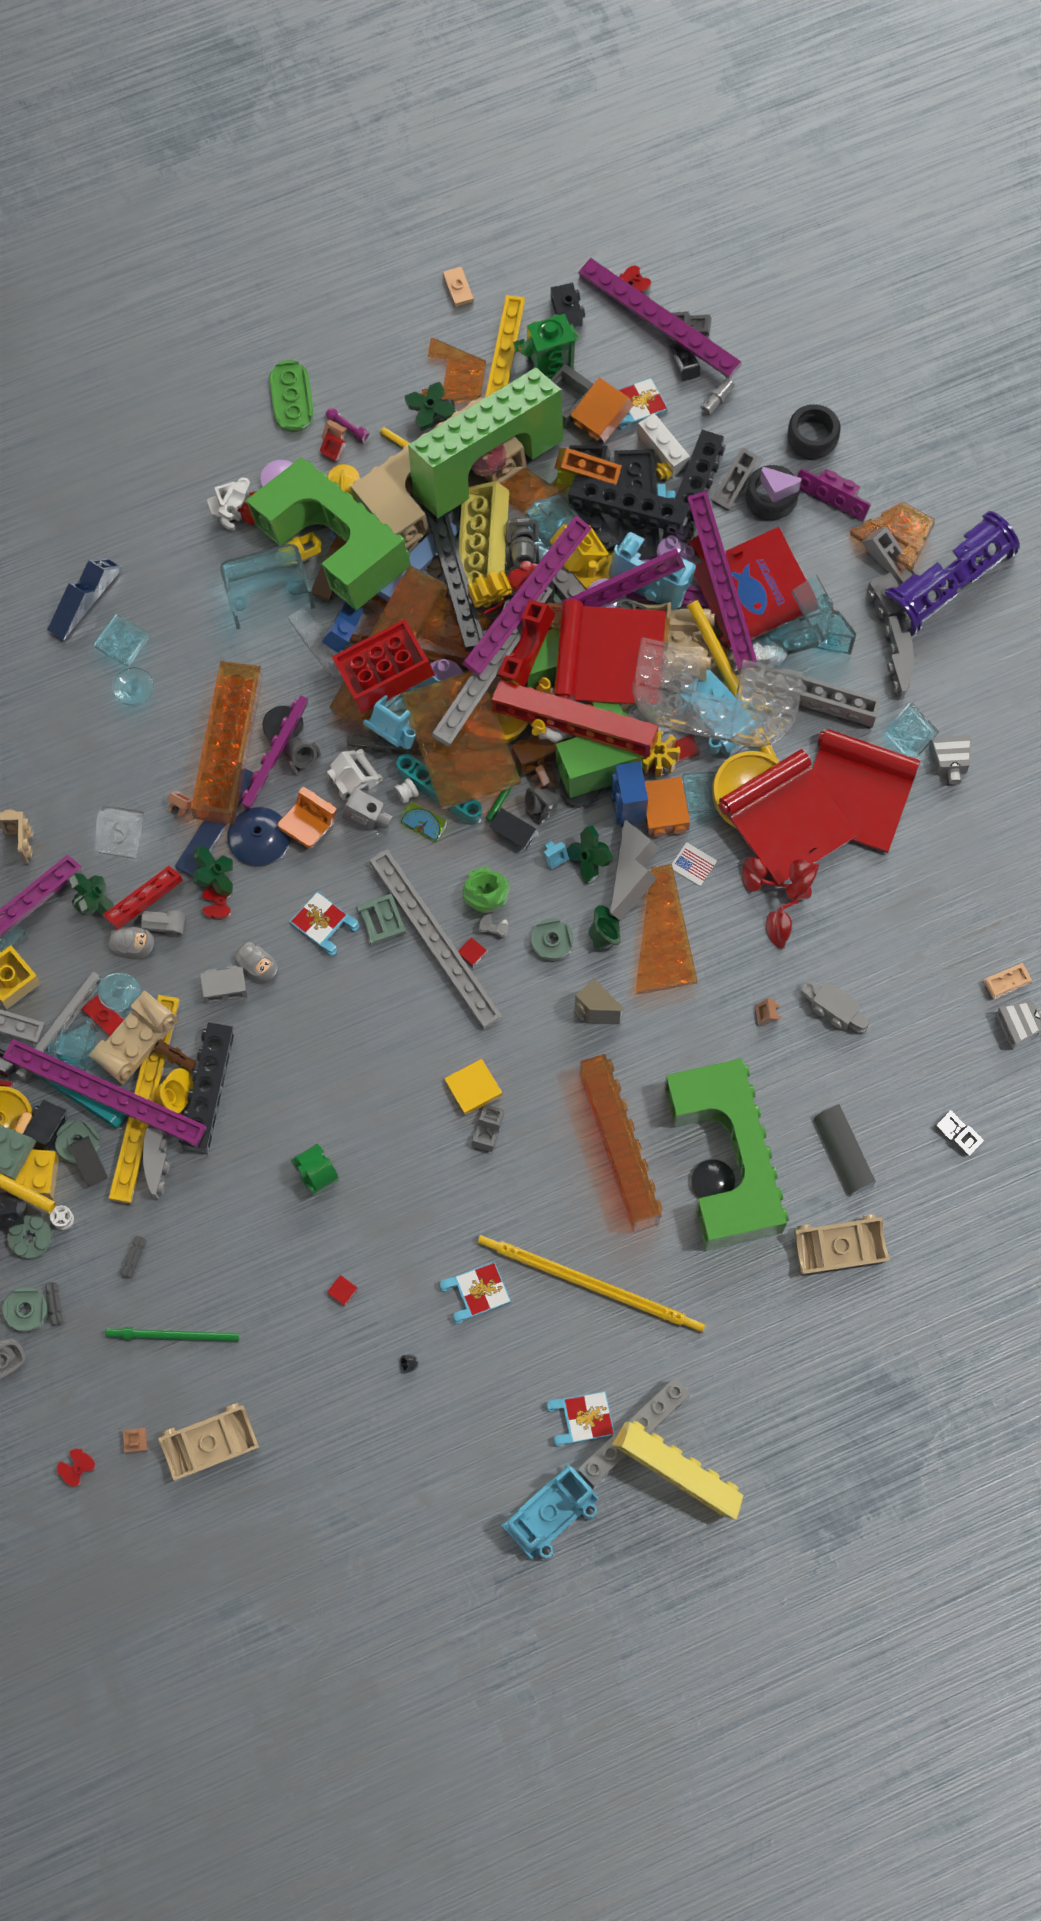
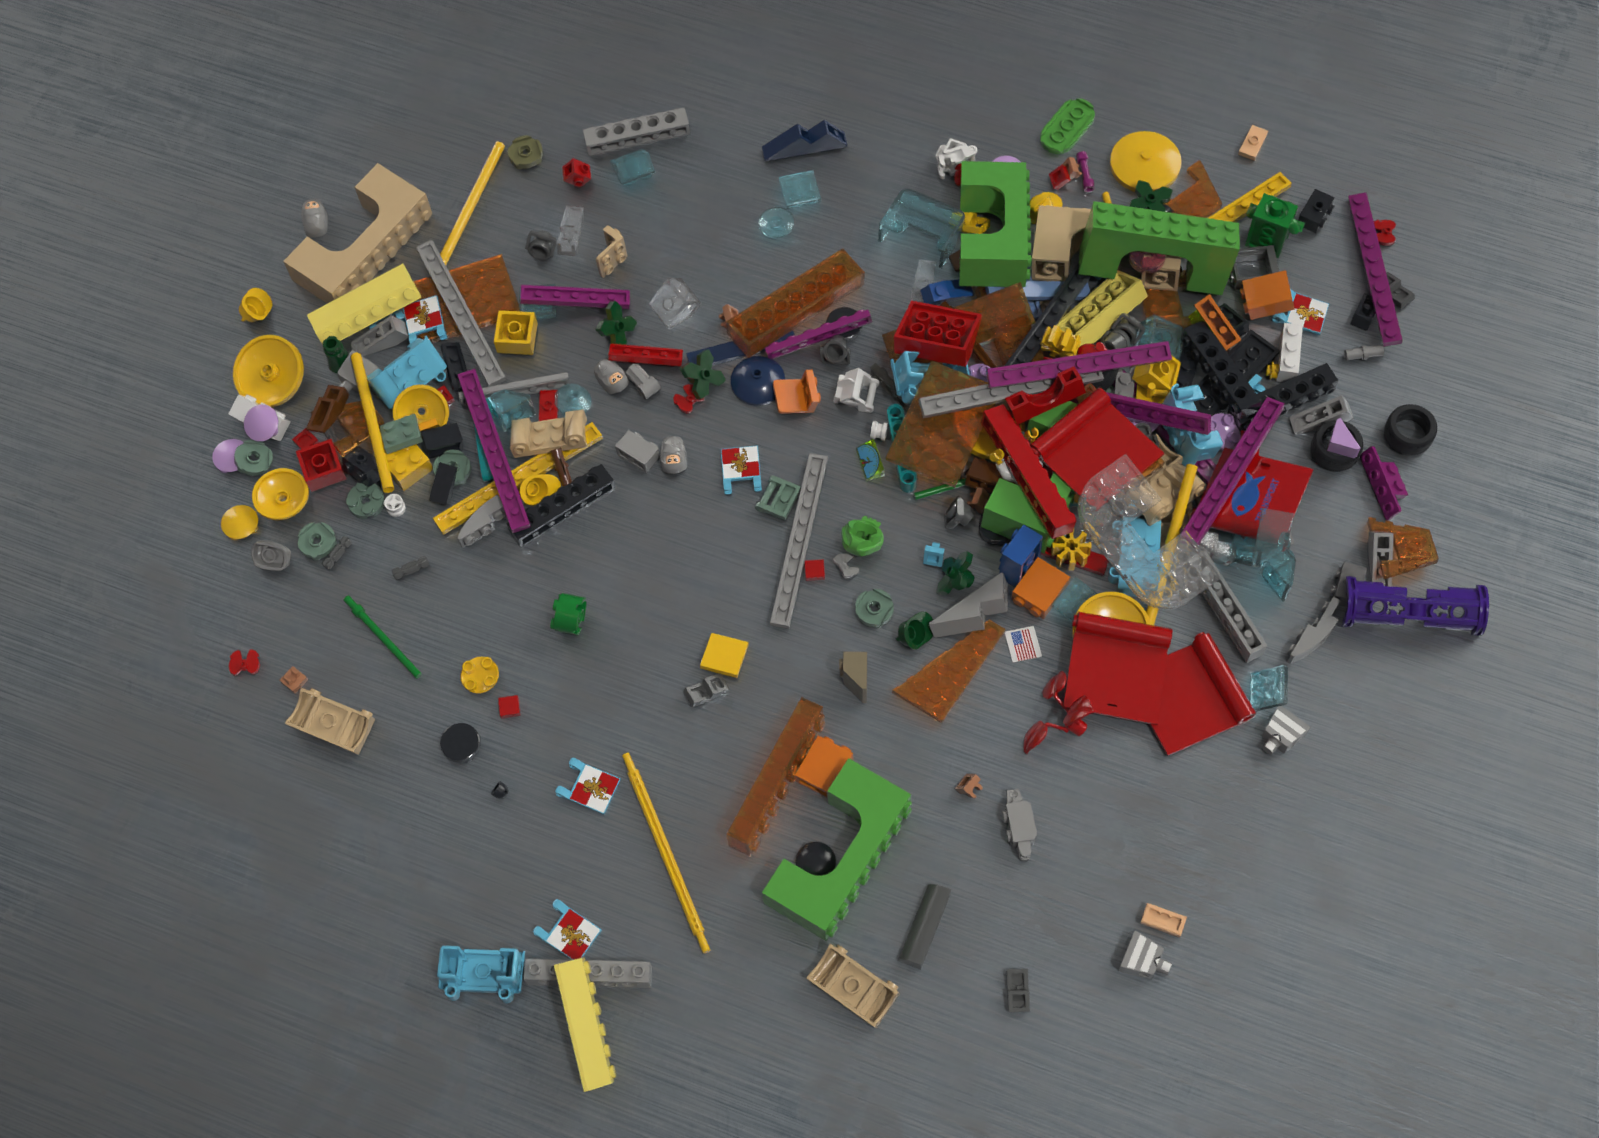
camera: 50 degrees right, 5 degrees down
light grey torso [342,787,392,829] -> none
black hinge [489,807,538,849] -> none
none -> black tile [440,723,481,763]
none -> yellow dish [461,657,499,694]
none -> orange brick [795,735,853,798]
none -> yellow dish [1110,131,1181,192]

